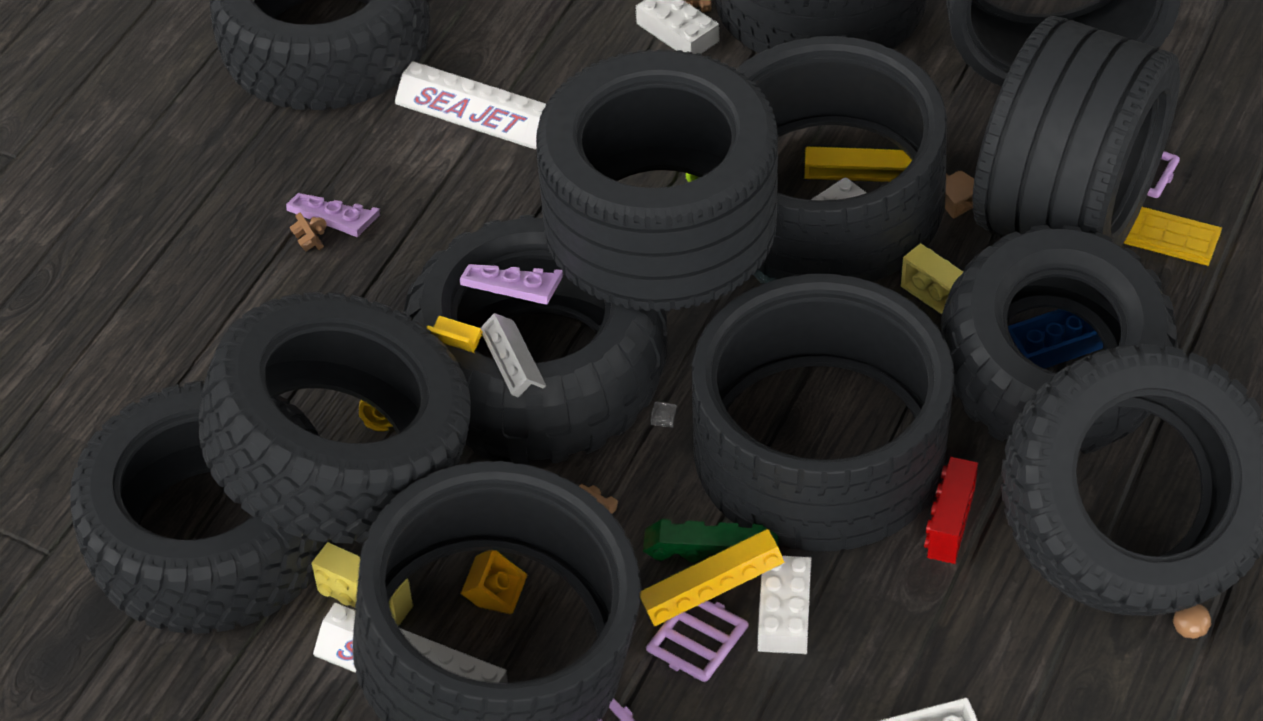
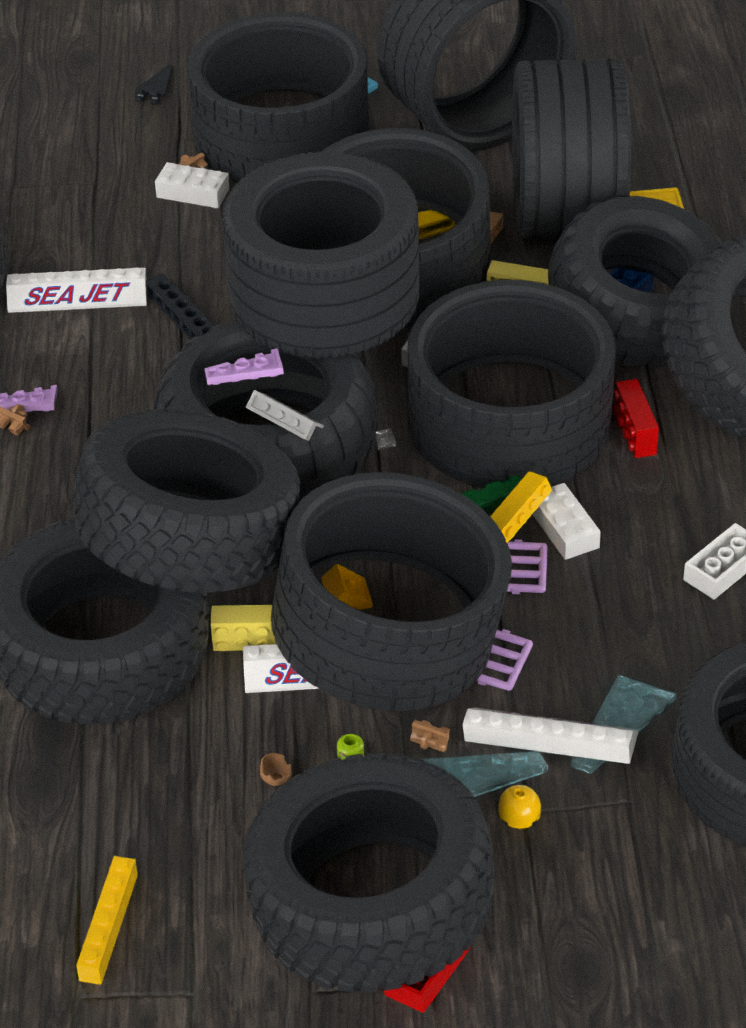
camera: 30 degrees left, 5 degrees down
yellow panel [427,316,483,353] -> none

